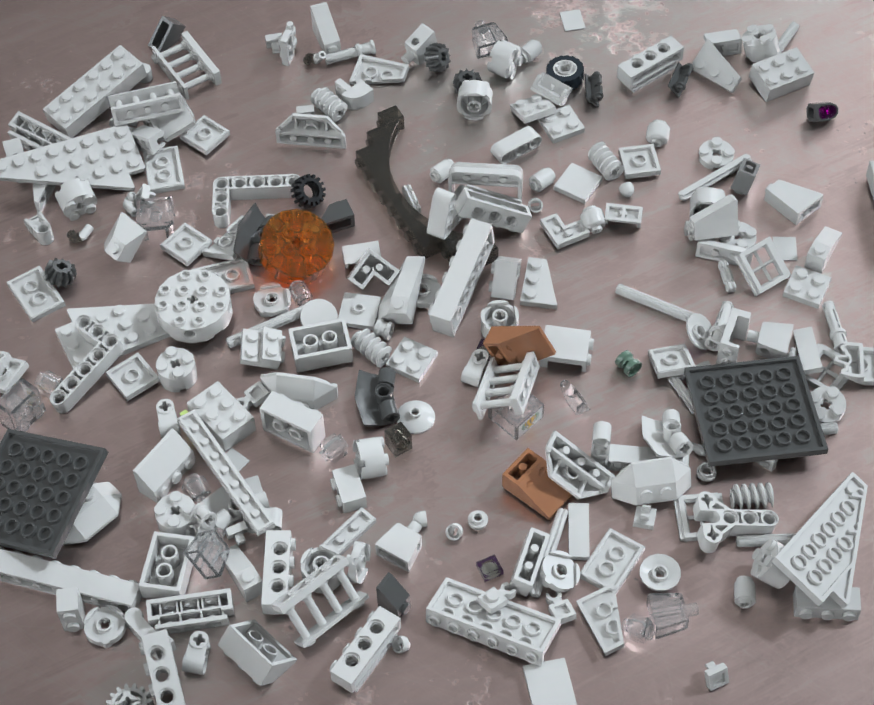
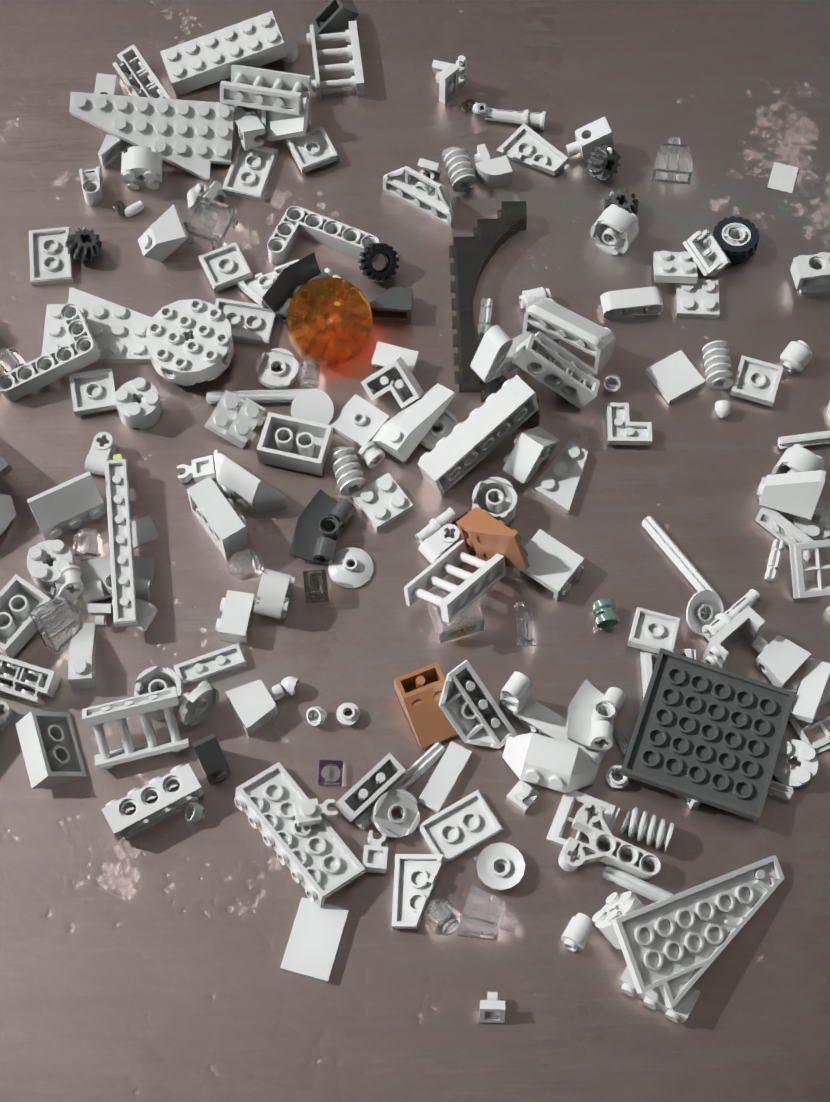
camera: 25 degrees right, 10 degrees up
white brick [187,381,256,452] -> none
white brick [261,530,296,614] -> none
white slope [310,2,341,54] -> none
white brick [487,39,524,80] -> none
white brick [521,39,542,64] -> none
white brick [529,168,556,192] -> none
white head [580,205,606,234] -> none
dark grey hinge [584,71,604,107] -> none
white hinge [604,203,643,228] -> none
none -> white pin [415,508,458,544]

